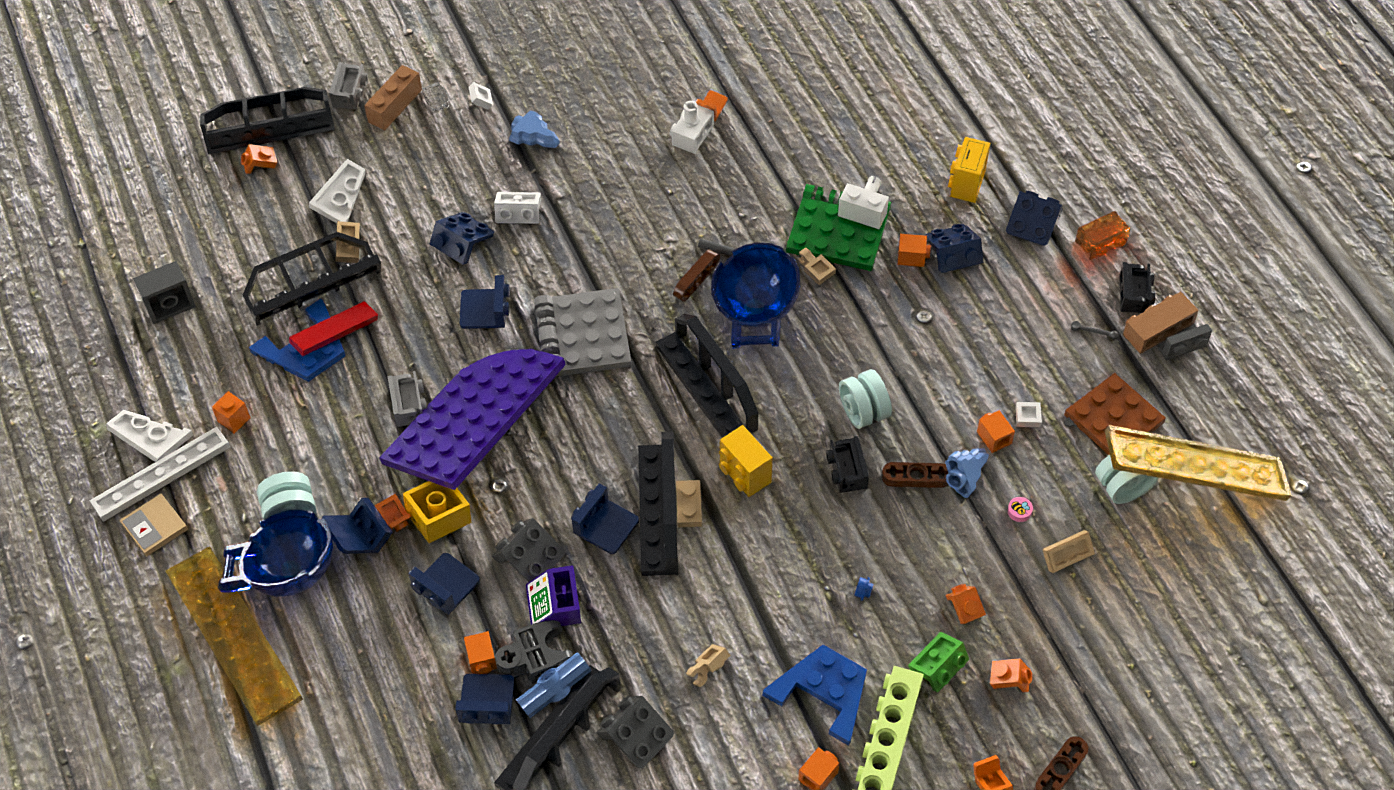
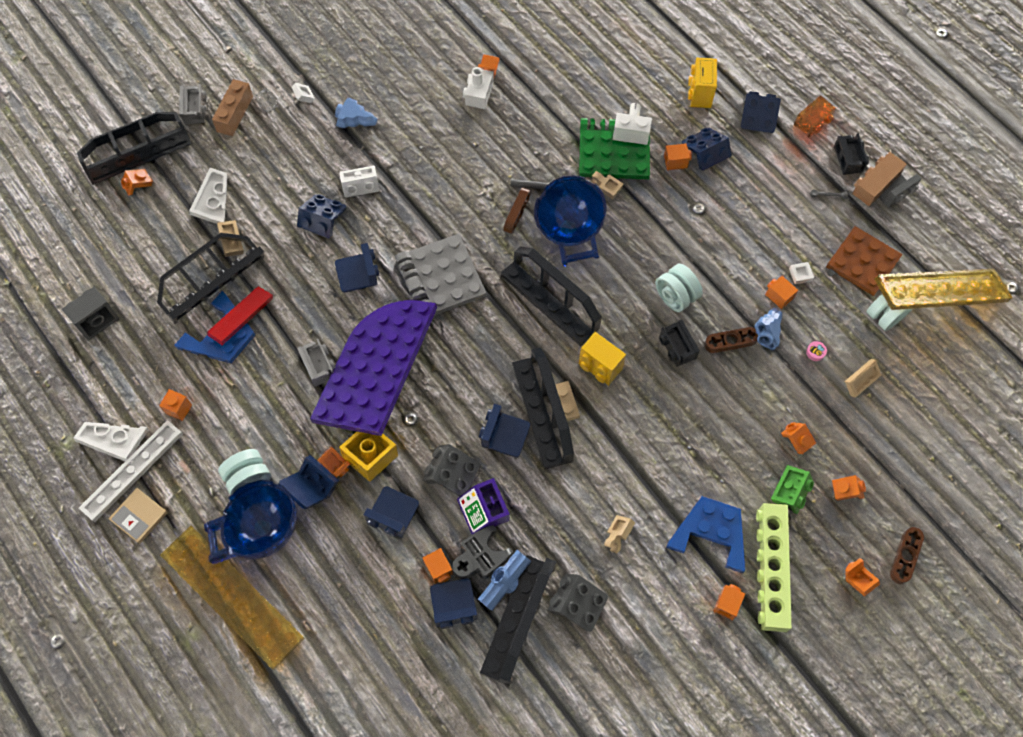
camera: 15 degrees left, 10 degrees up
blue plate [854,577,873,601] -> none

